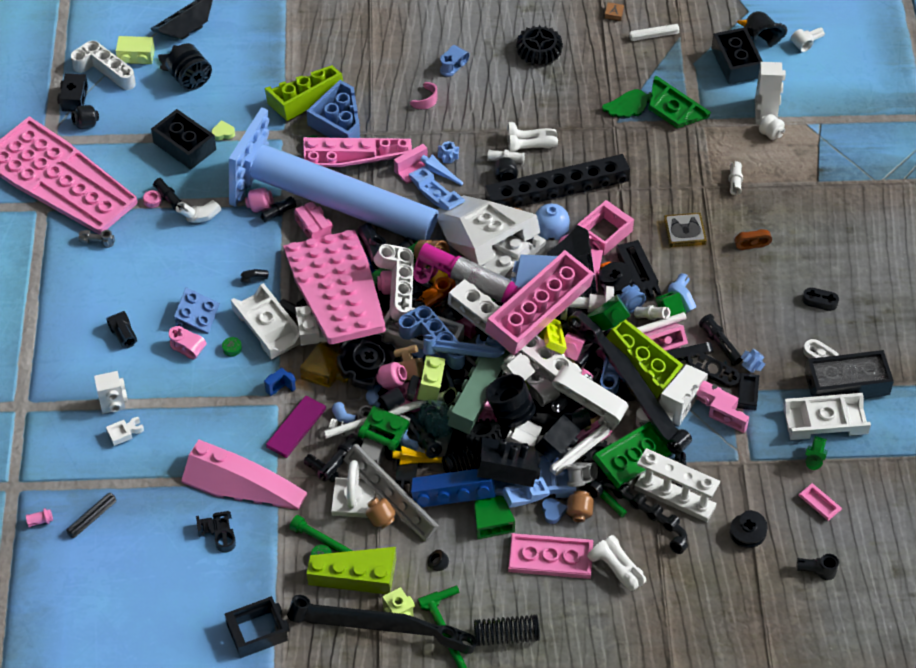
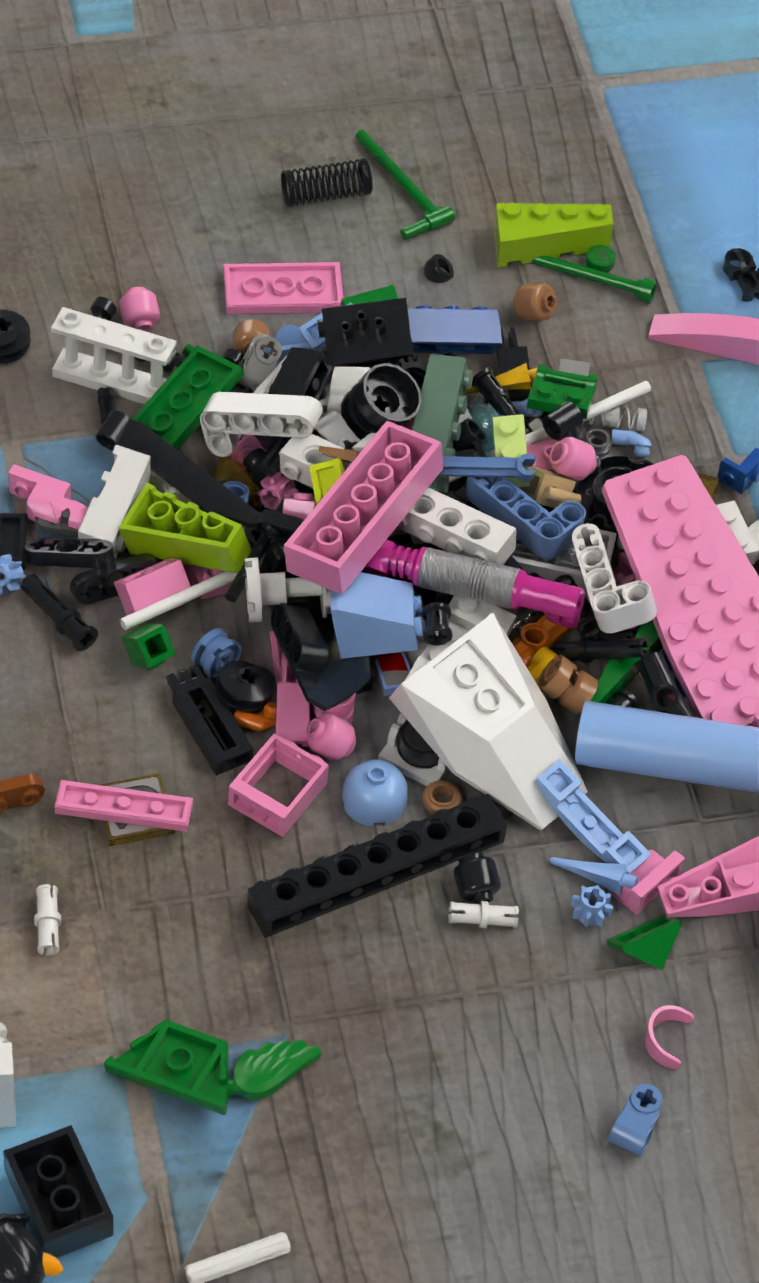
camera: 165 degrees right, 0 degrees up
black window [224,596,290,658] -> none
magenta piece [266,396,326,458] -> none
black piece [287,595,477,654] -> none
black axle [304,454,339,482] -> none
black pin [317,433,363,482] -> none
white tile [331,460,375,518] -> none
light grey tile [343,444,439,541] -> none
yellowish green brick [382,587,415,617] -> none
black tile [405,375,420,402] -> none
white piece [507,122,558,152] -> none
black gear [516,24,563,66] -> none
green slope [587,294,630,331] -> none
white piece [587,535,646,591] -> none
white pin [634,305,670,320] -> none
light blue arm [668,273,696,313] -> none
none -> bright pink tile [55,780,193,832]
none -> bright pink head [119,287,161,332]
none -> medium nougat piece [318,446,360,464]
none -> black bush [422,602,453,646]
none -> green slope [606,914,681,970]

